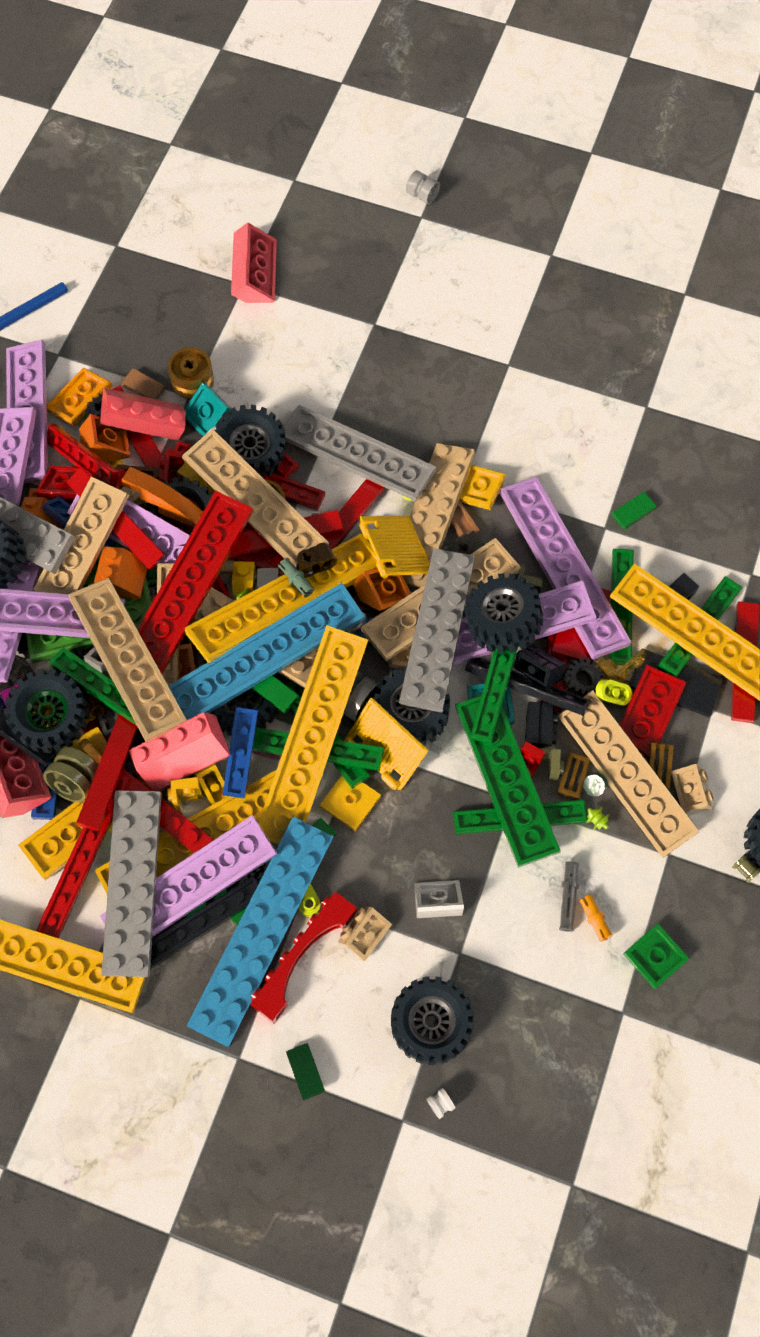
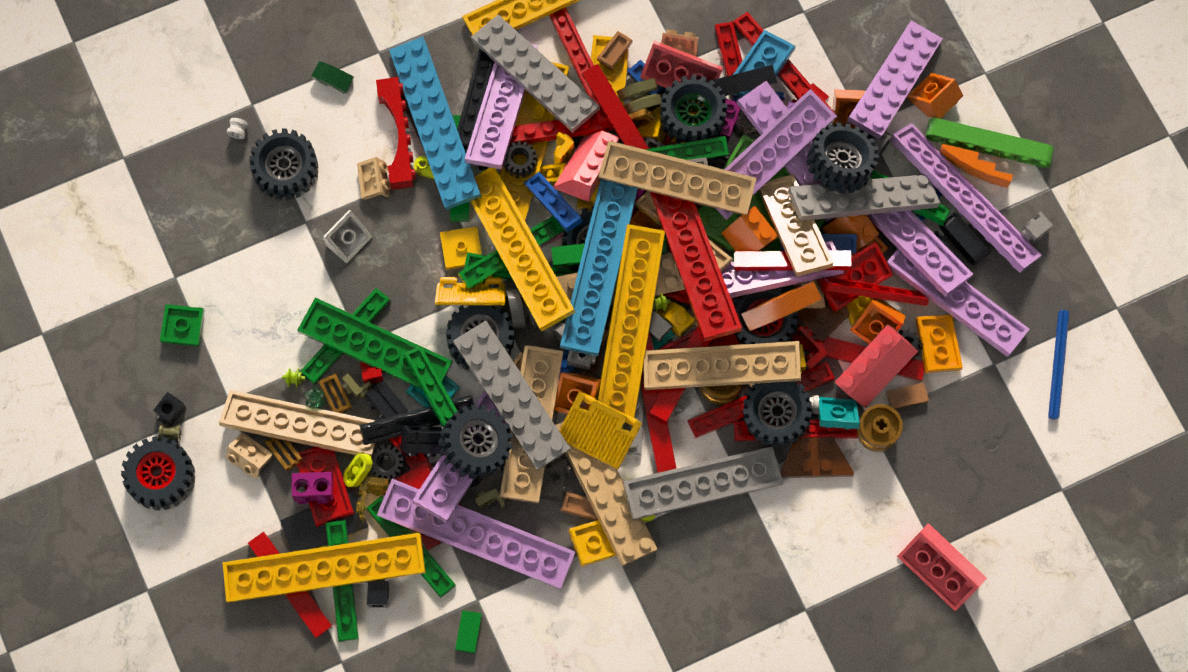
camera: 130 degrees right, 5 degrees up
sand green pin [278,558,315,598] -> none
dark brown piece [296,542,338,578] -> none
dark grey pin [559,861,580,932] -> none
light orange pin [579,894,613,942] -> none
none -> black brick [153,392,186,426]
none -> magenta brick [292,472,334,504]
none -> black tyre [504,141,537,178]
none -> medium nougat tile [597,31,633,70]
none -> reddish brown wing [780,437,854,478]

